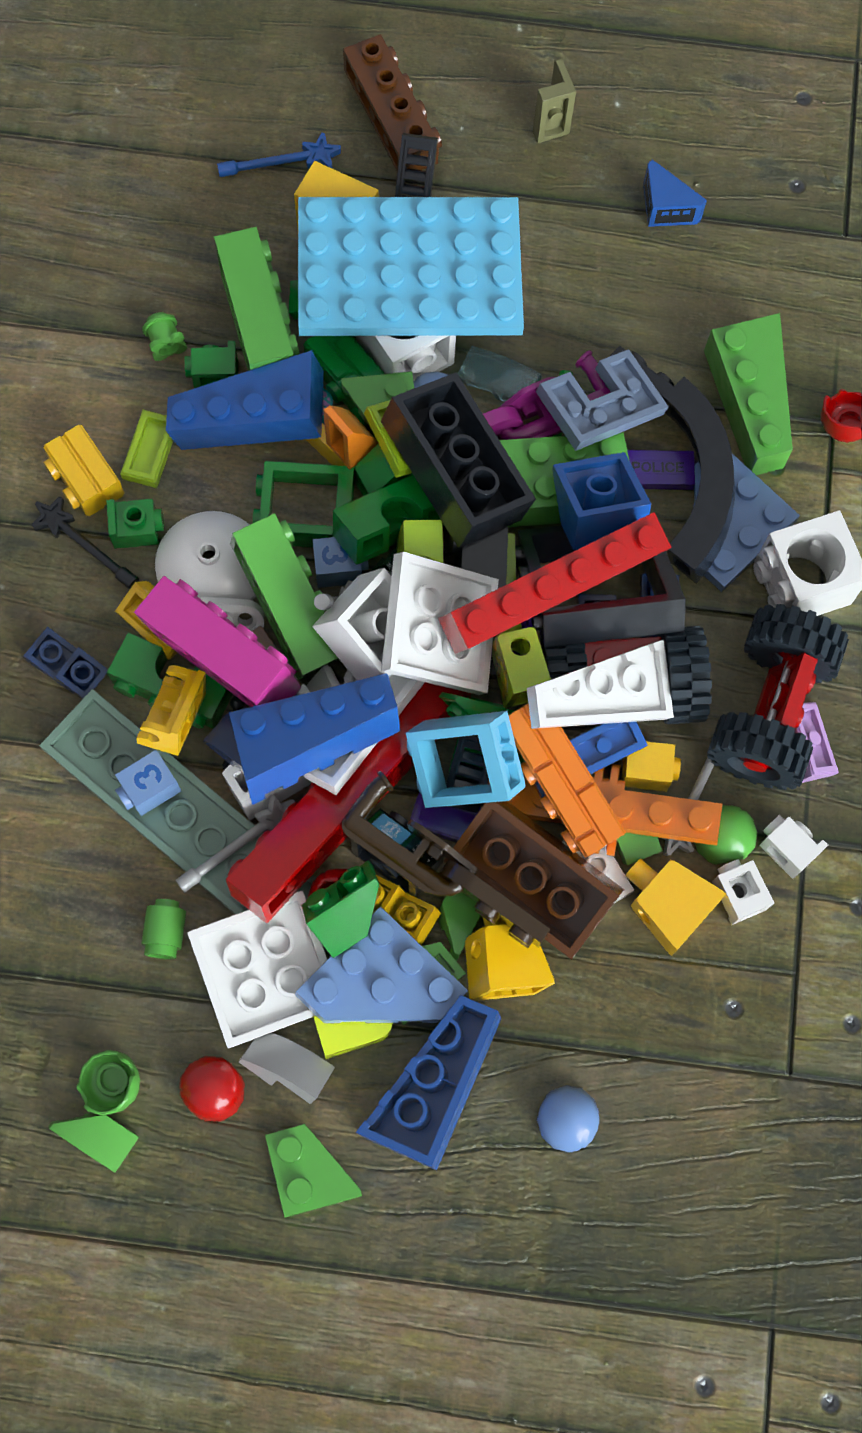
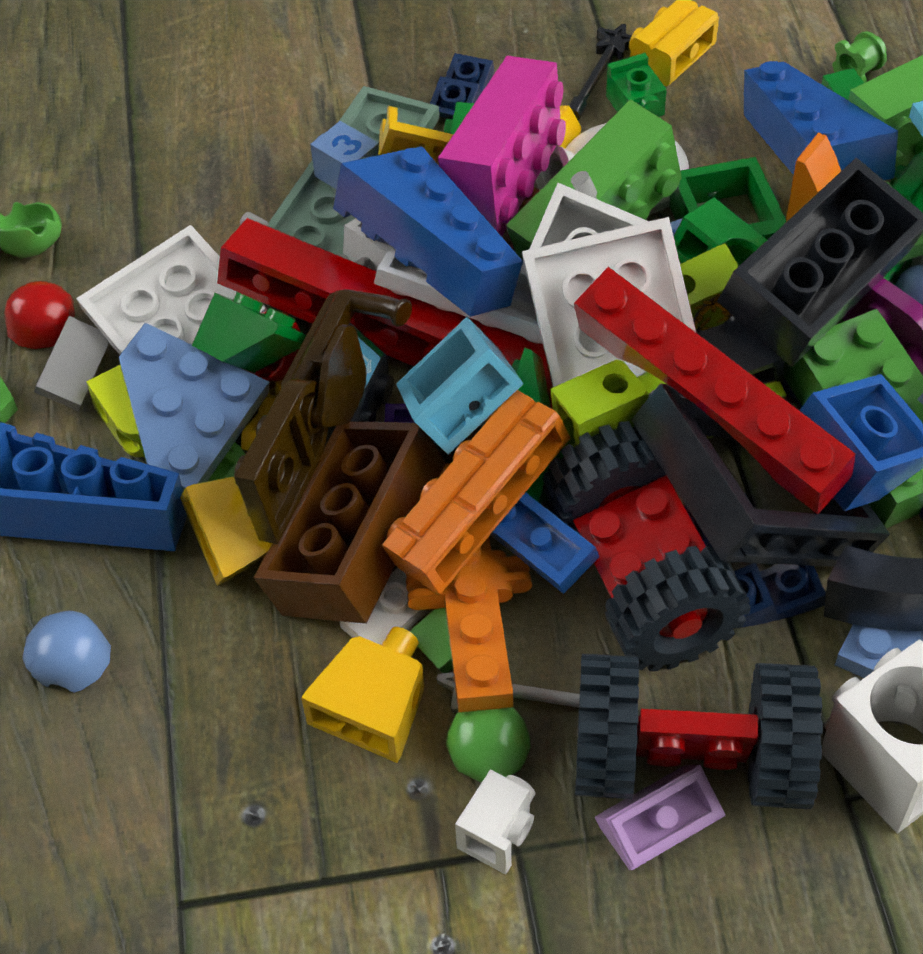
camera: 80 degrees right, 20 degrees down
lime tile [120,409,173,488] -> none
bright green brick [141,899,187,959] -> none
white wing [527,640,674,729] -> none
yellow brick [621,741,681,792] -> none
white brick [712,859,774,926] -> none

